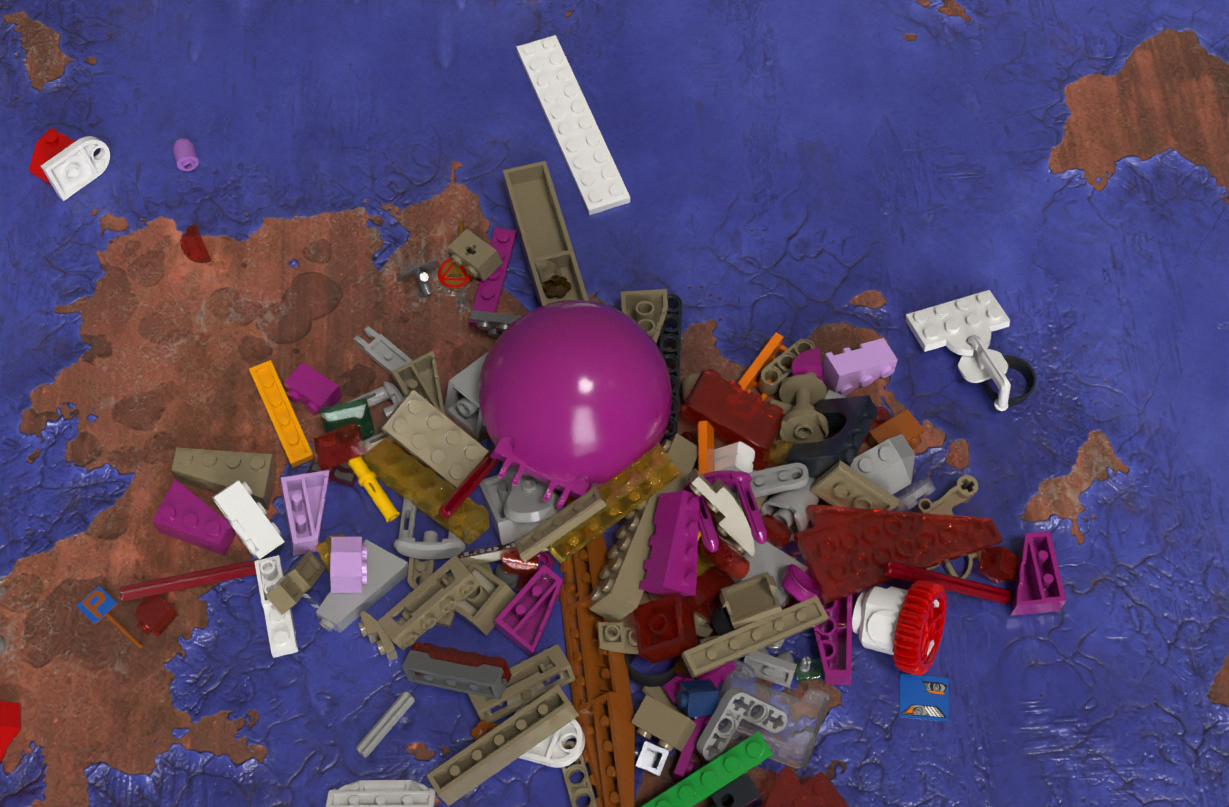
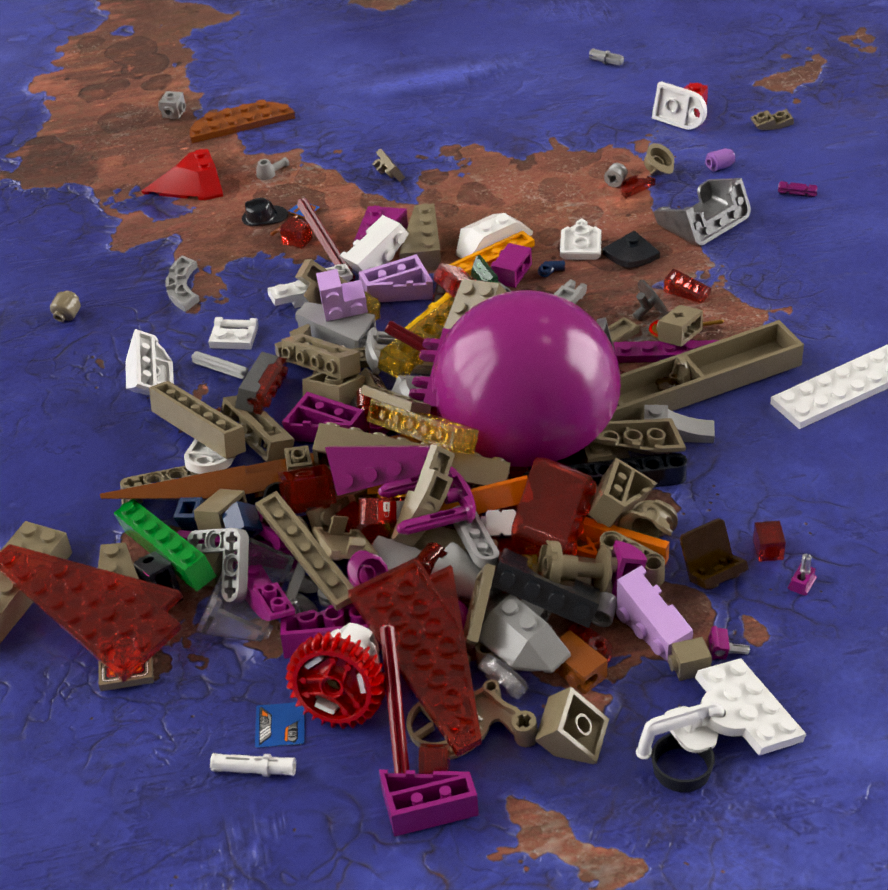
camera: 85 degrees right, 20 degrees down
none -> light grey tile [165,255,200,312]
none -> white plate [208,317,259,350]
none -> white pin [210,753,296,777]
none -> black piece [242,197,288,226]
none -> magenta slope [246,564,295,621]
none -> dark tan plate [373,148,405,182]
none -> white wedge [456,213,533,259]
none -> dark tan slope [535,687,609,764]
none -> dark blue arm [538,260,565,277]
none -> white tile [560,219,601,260]
none -> dark tan wedge [588,458,657,528]
none -> black plate [602,231,660,268]
none -> light grey wheel [604,163,628,187]
none -> dark tan tile [609,317,640,347]
none -> dark tan helmet [617,499,678,538]
none -> dark tan piece [644,143,674,175]
none -> light grey slope [644,405,715,443]
none -> flat silver windscreen [653,178,751,245]
none -> clear red slope [664,269,711,303]
none -> dark tan brick [668,637,712,681]
none -> dark brown bracket [680,518,749,590]
none -> magenta piece [708,626,750,660]
none -> dark tan slope [750,109,794,130]
none -> clear red brick [753,521,786,562]
none -> magenta axle [778,181,818,197]
none -> magenta piece [788,554,817,595]

